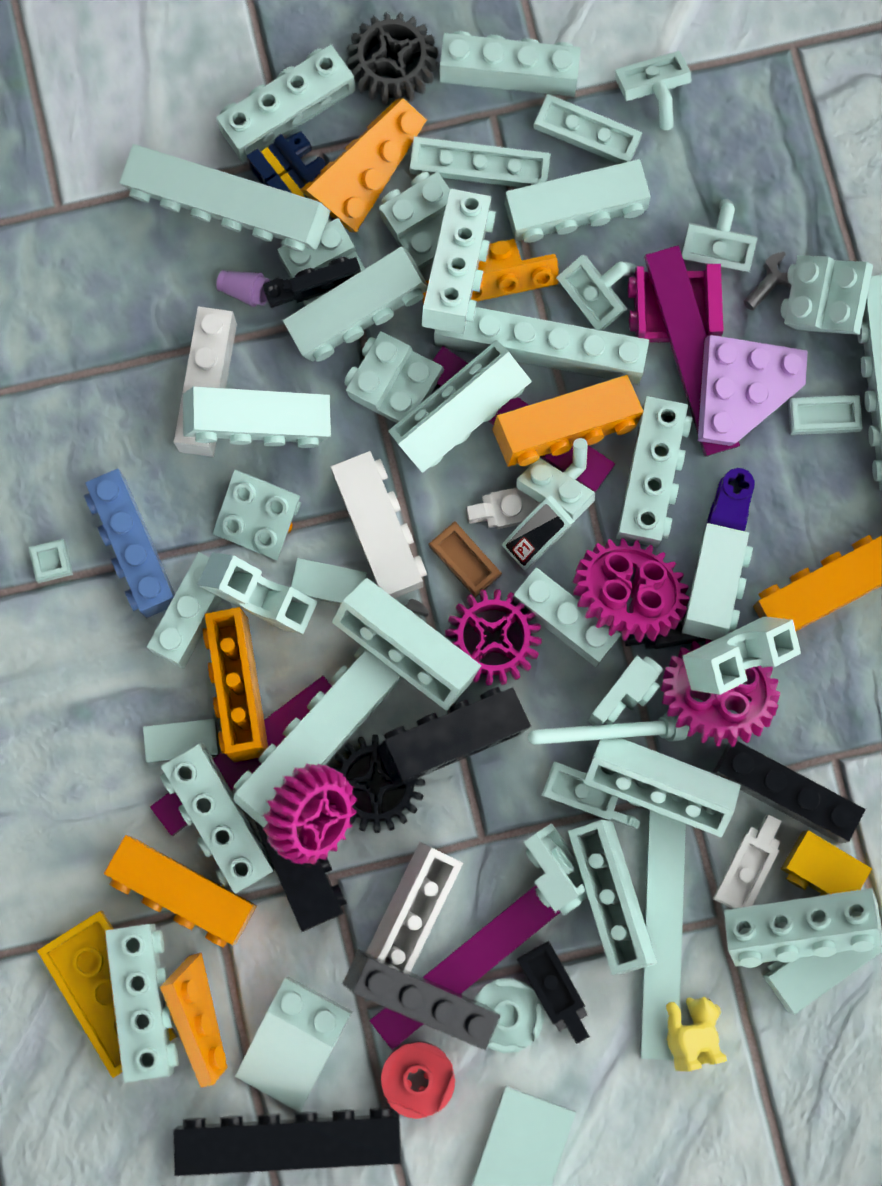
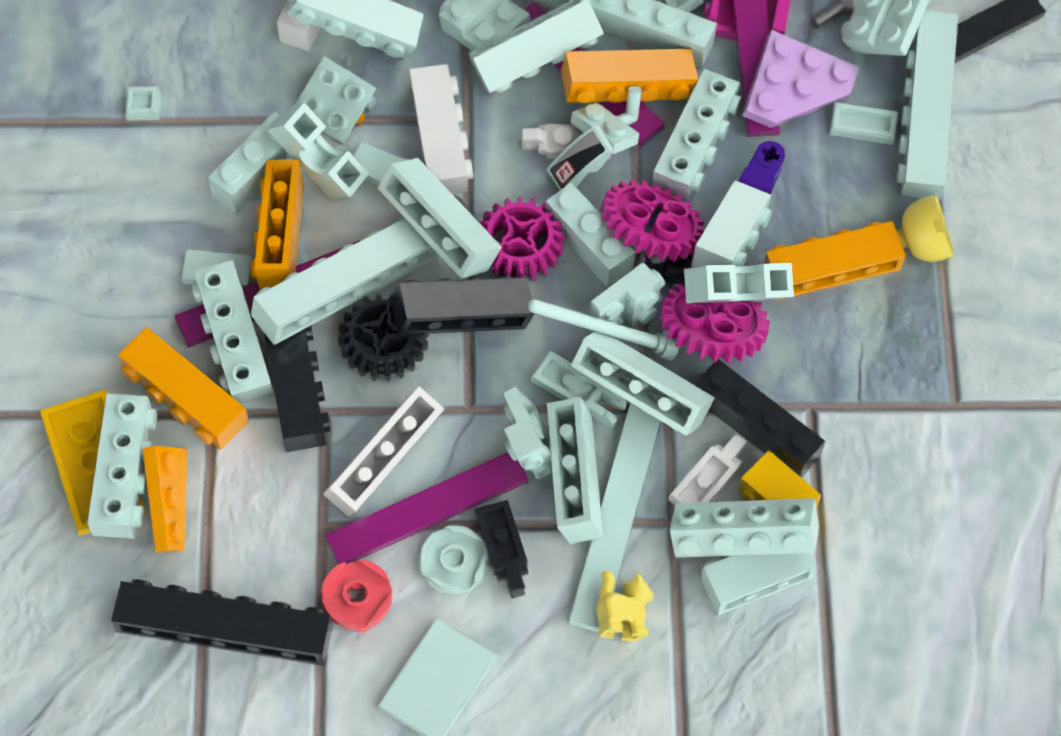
camera: 10 degrees right, 15 degrees down
medium blue brick [84,468,175,618] -> none
light aqua slope [235,977,352,1112] -> none
dark pink gear [263,763,357,865] -> none
black brick [342,949,501,1050] -> none
medium nougat tile [428,521,502,598] -> none

